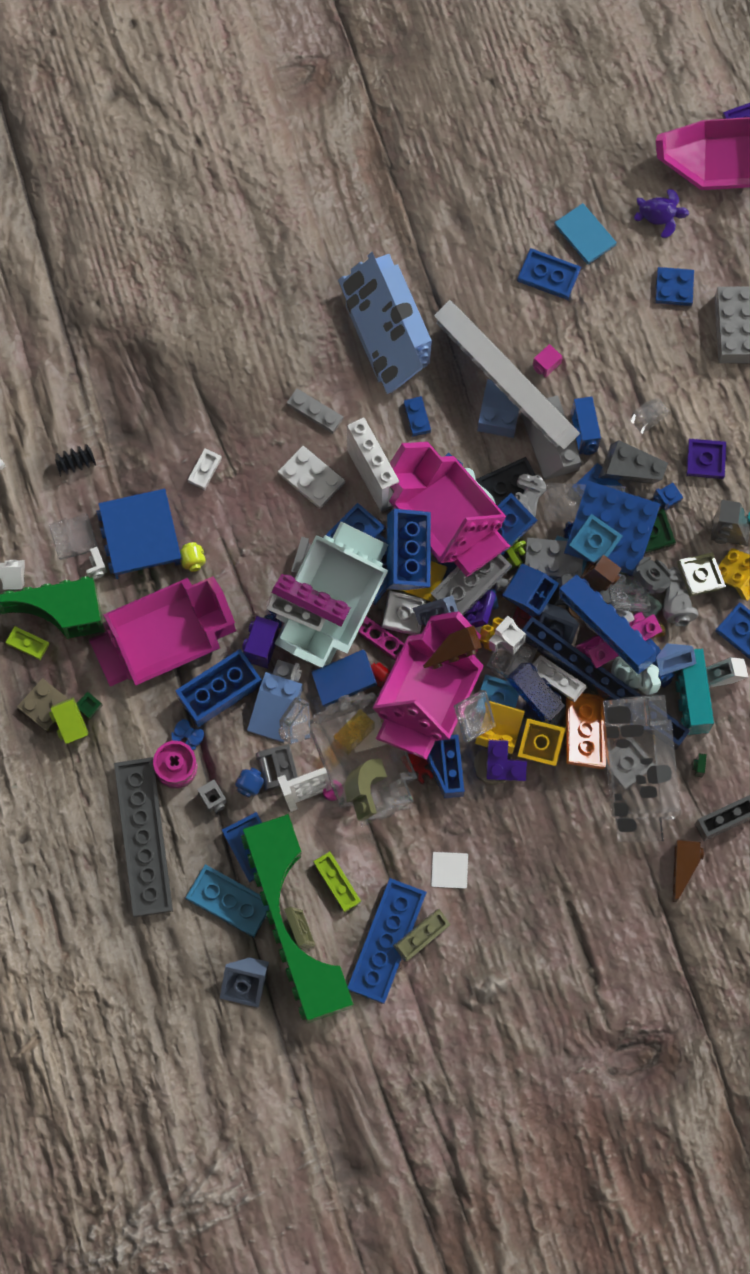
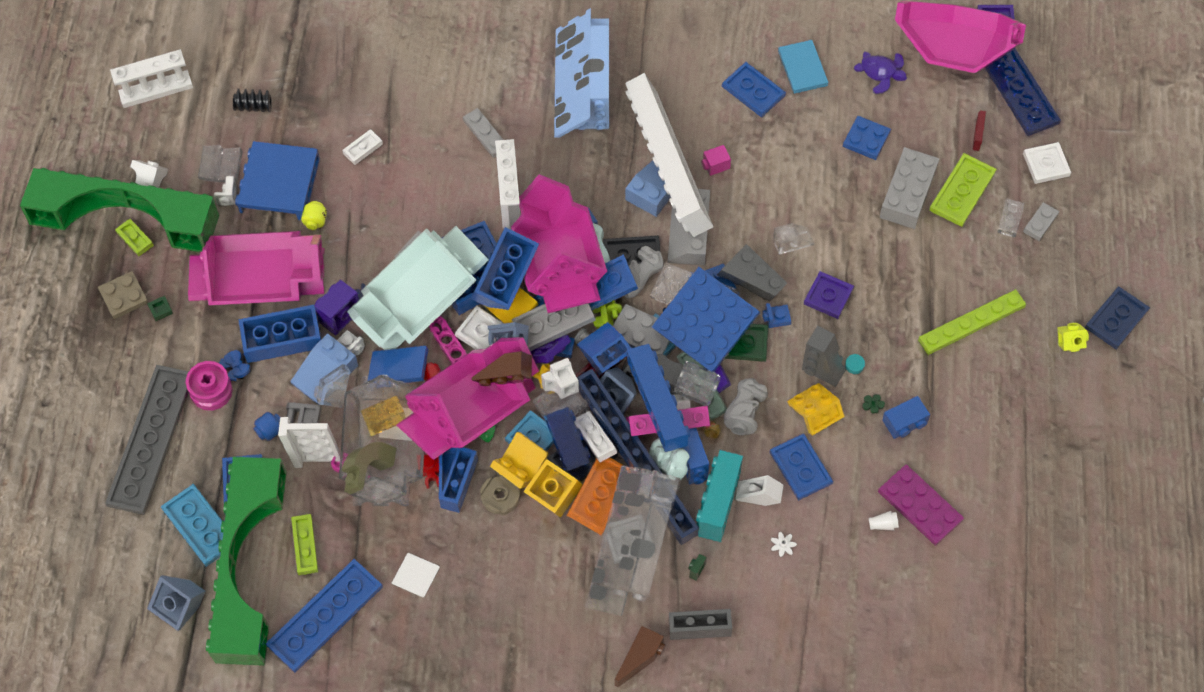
camera: 25 degrees right, 10 degrees down
lime brick [49,697,89,744] -> none
light grey brick [197,780,227,813] -> none
white brick [267,593,326,632] -> none
magenta plate [271,574,351,627] -> none
white plate [278,446,345,509] -> none
olive tile [284,906,316,949] -> none
olive tile [393,909,451,962] -> none
blue plate [404,396,431,436] -> none
clear tile [454,690,496,742] -> none
dark purple plate [486,739,527,781] -> none
dark azure plate [569,514,622,562] -> none
blue window [571,396,601,455] -> none
reddish brown brick [581,555,622,592] -> none
dark grey plate [633,557,671,594] -> none
medium blue slope [656,643,696,676] -> none
tile [677,552,726,597] -> none

